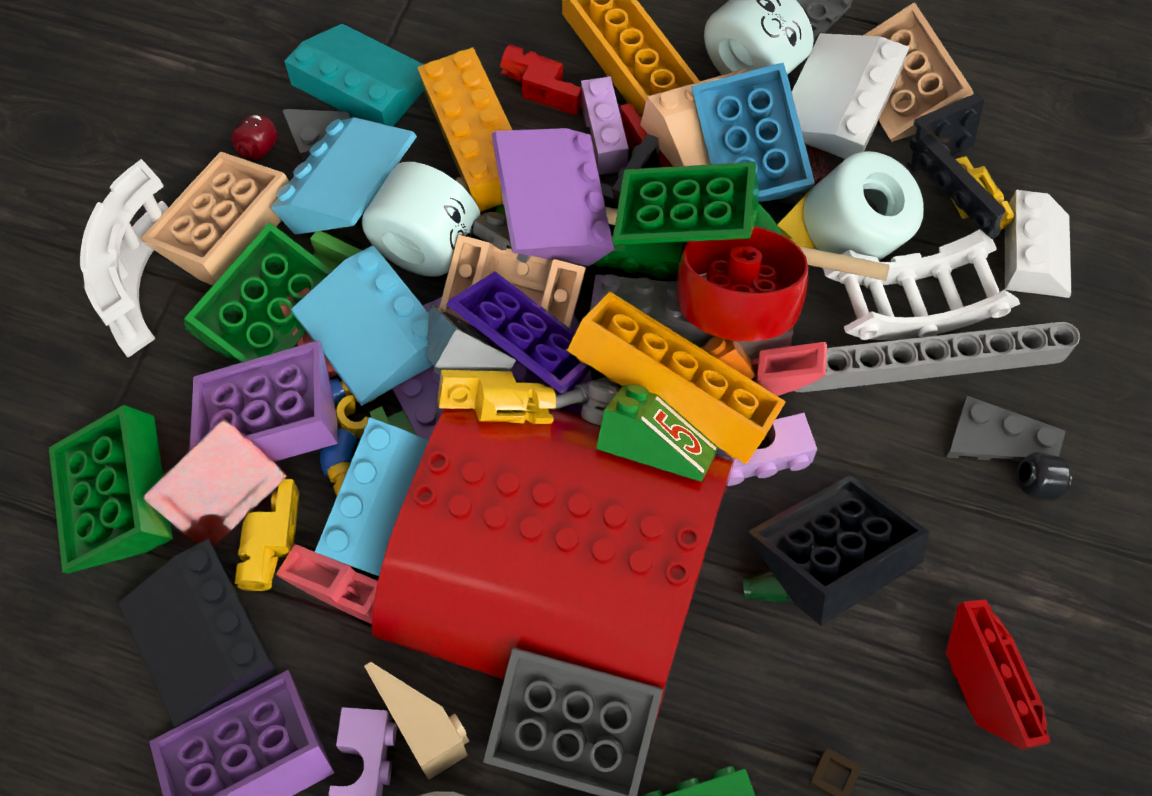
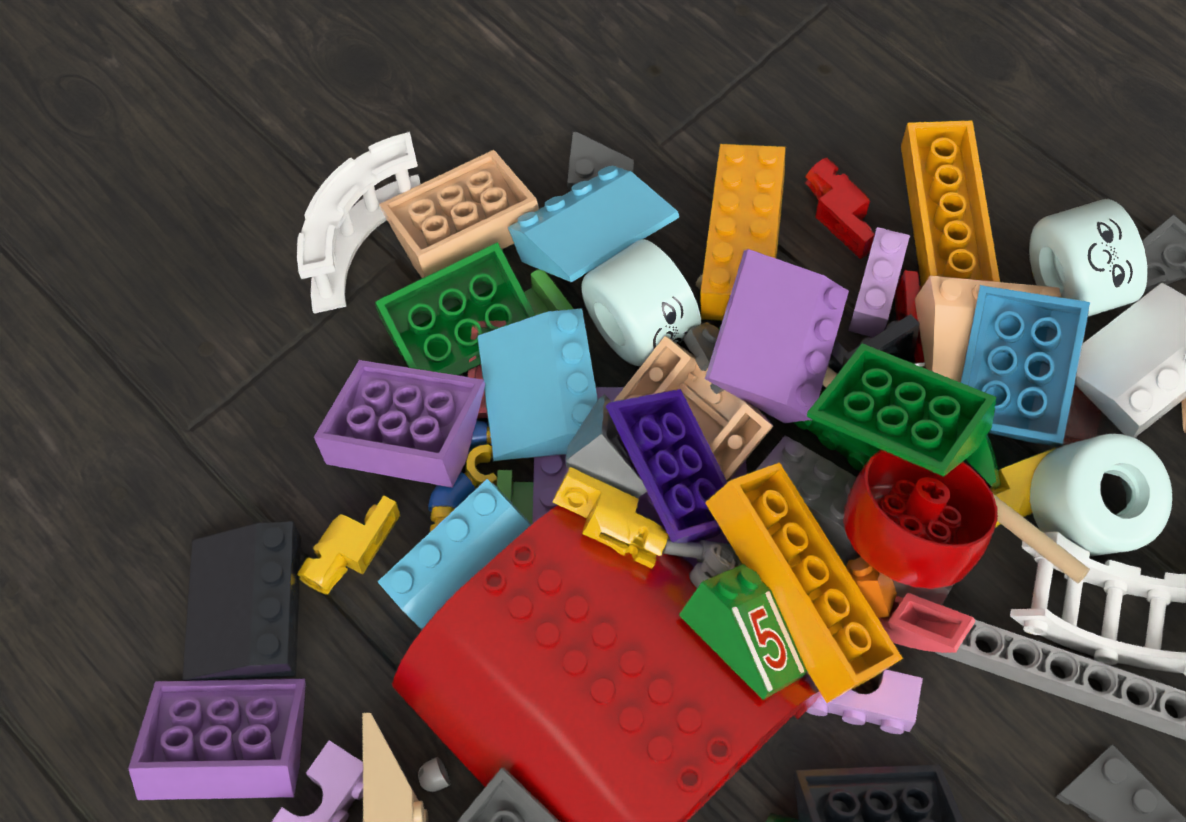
camera: 30 degrees right, 0 degrees up
green slope [49,405,173,574] -> none
clear red piece [142,418,288,546] -> none
dark red head [231,114,278,160] -> none
coral slope [276,544,378,624] -> none
teal slope [284,24,424,127] -> none
none -> light grey hinge [418,757,451,792]

